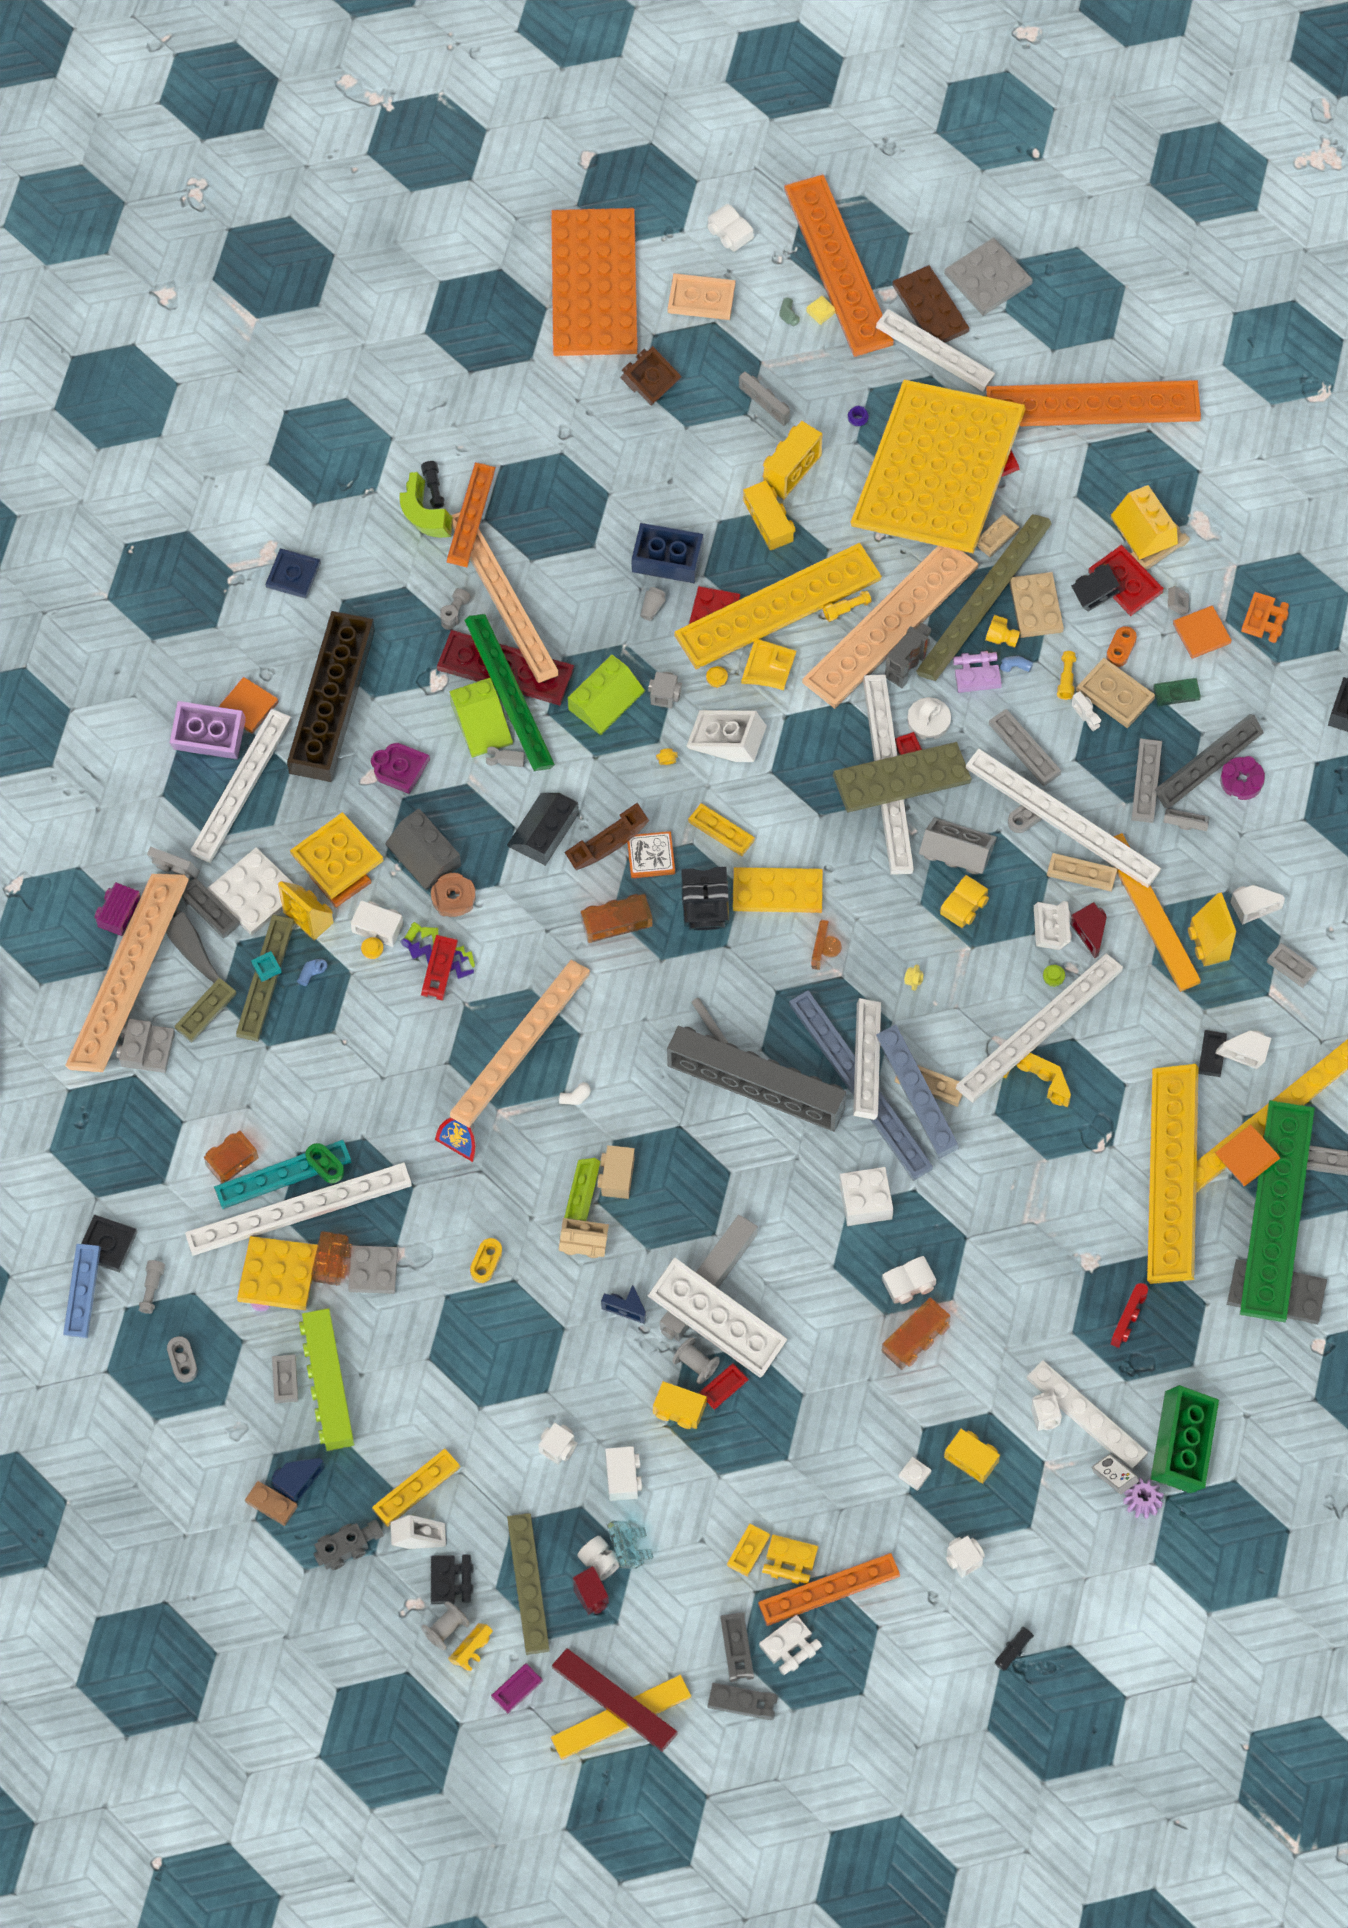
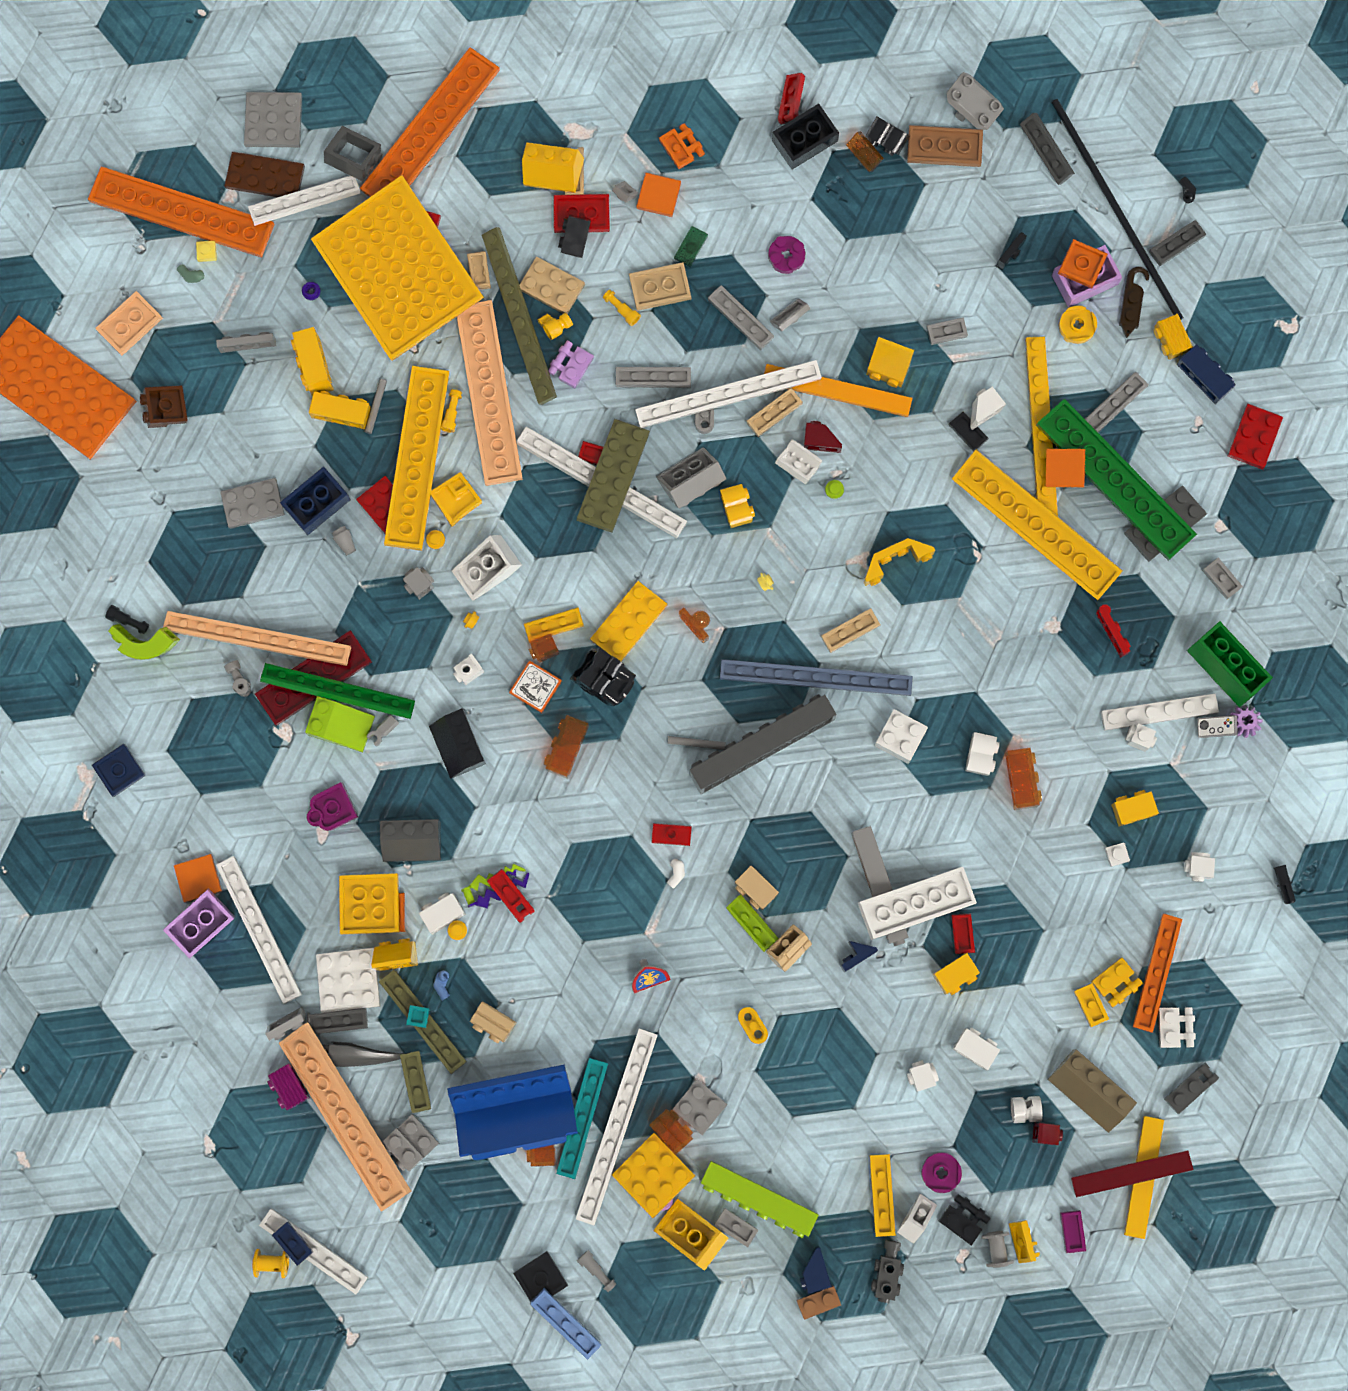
camera: 50 degrees left, 15 degrees up
light grey plate [167,1337,197,1383] -> none
dark brown brick [287,611,375,782] -> none
green plate [305,1143,344,1183] -> none
nougat plate [431,873,476,917] -> none
orange tile [446,462,496,567] -> none
light nougat plate [450,960,590,1127] -> none
olive plate [507,1513,550,1655] -> none
reddish brown slope [564,803,649,870] -> none
lime slope [568,654,645,735] -> none
clear light blue plate [607,1520,654,1569] -> none
light grey hose [672,1337,720,1384] -> none
white brick [707,204,754,252] -> none
dark grey plate [720,1612,754,1682] -> none
white plate [853,998,881,1120] -> none
sand blue brick [876,1025,959,1159] -> none
dark grey hips [885,623,931,688] -> none
white tile [907,697,951,739] -> none
white plate [956,953,1123,1103] -> none
medium blue arm [1000,656,1033,672] -> none
white plate [1071,691,1101,731] -> none
orange plate [1106,626,1137,667] -> none
dark grey plate [1155,714,1264,809] -> none
white slope [1230,885,1285,925] -> none
none -> light grey plate [220,478,285,529]
none -> dark grey window [324,126,382,182]
none -> light grey bar [365,379,387,434]
none -> blue piece [447,1064,578,1160]
none -> white brick [453,654,484,685]
none -> tan brick [470,1001,517,1043]
none -> clear orange brick [528,634,559,663]
none -> red plate [652,823,692,846]
none -> yellow slope [654,1198,728,1271]
none -> magenta plate [921,1153,962,1193]
none -> dark tan slope [1047,1049,1137,1133]
none -> light grey plate [1202,558,1243,599]

